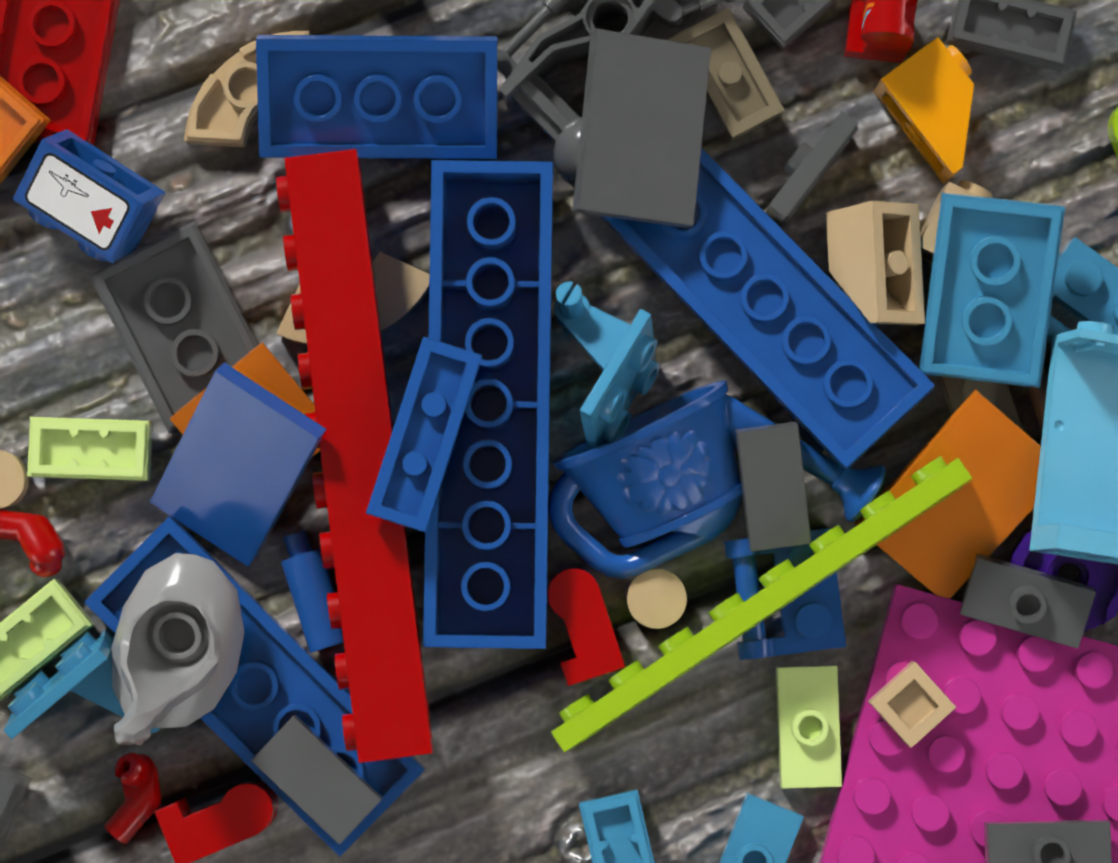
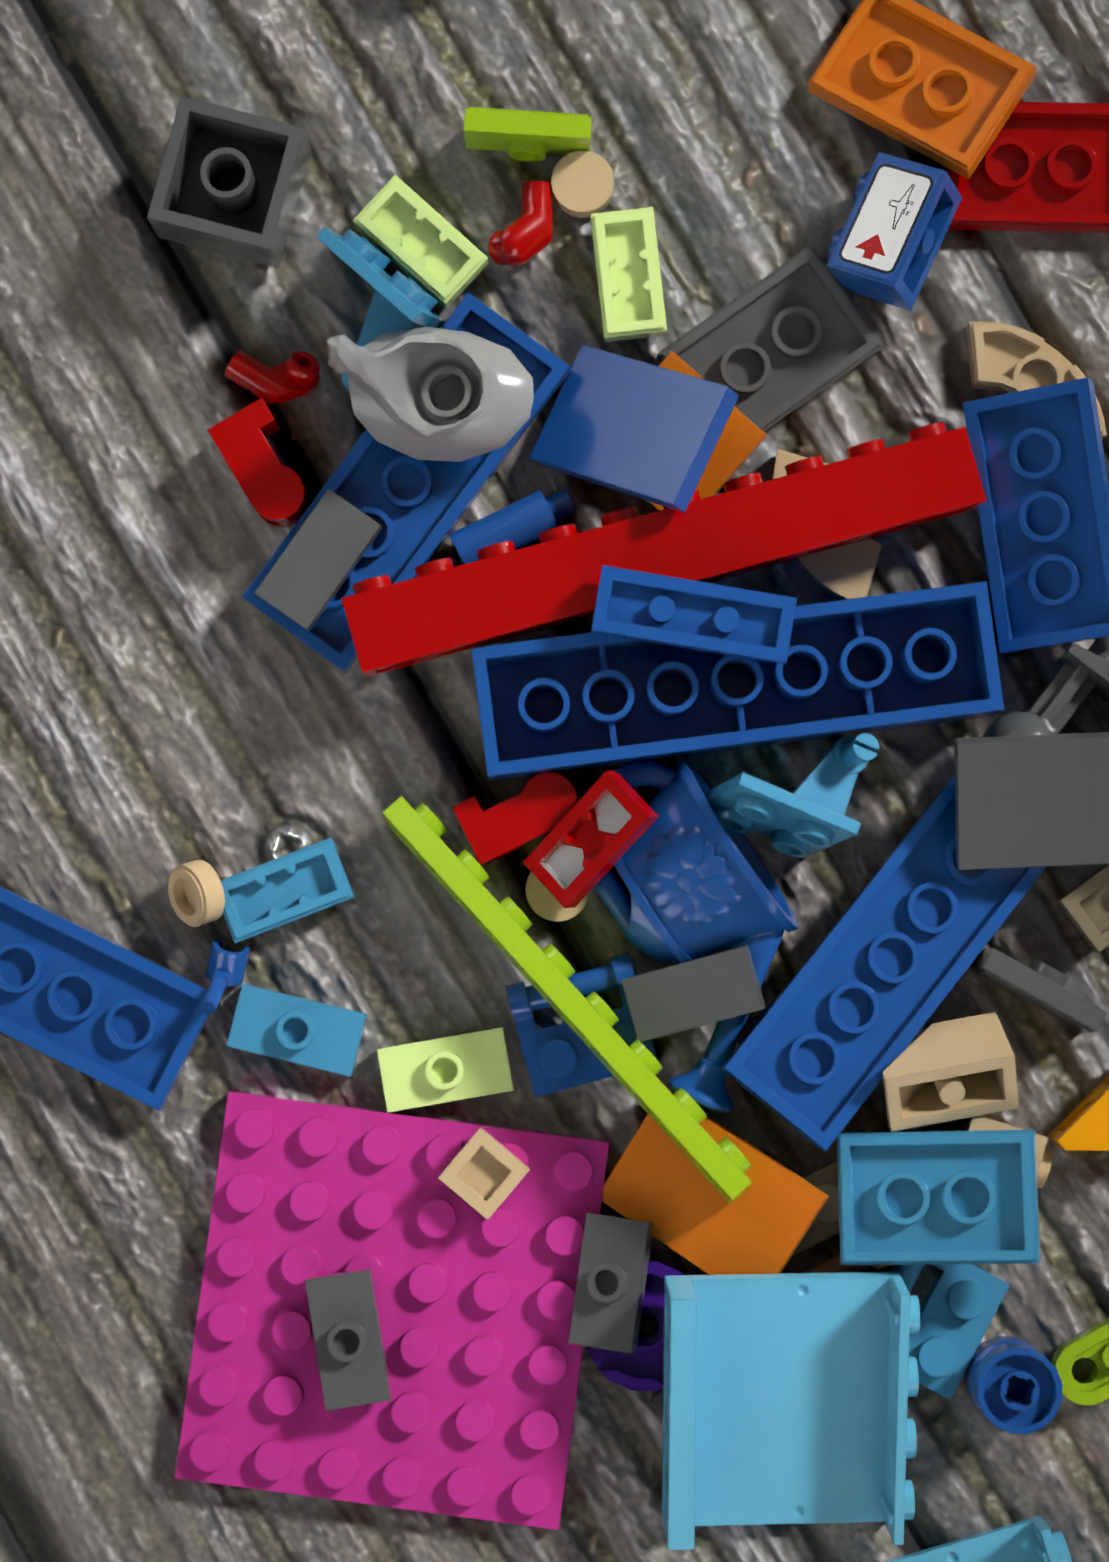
camera: 85 degrees right, 0 degrees up
none -> red piece [523,771,659,908]

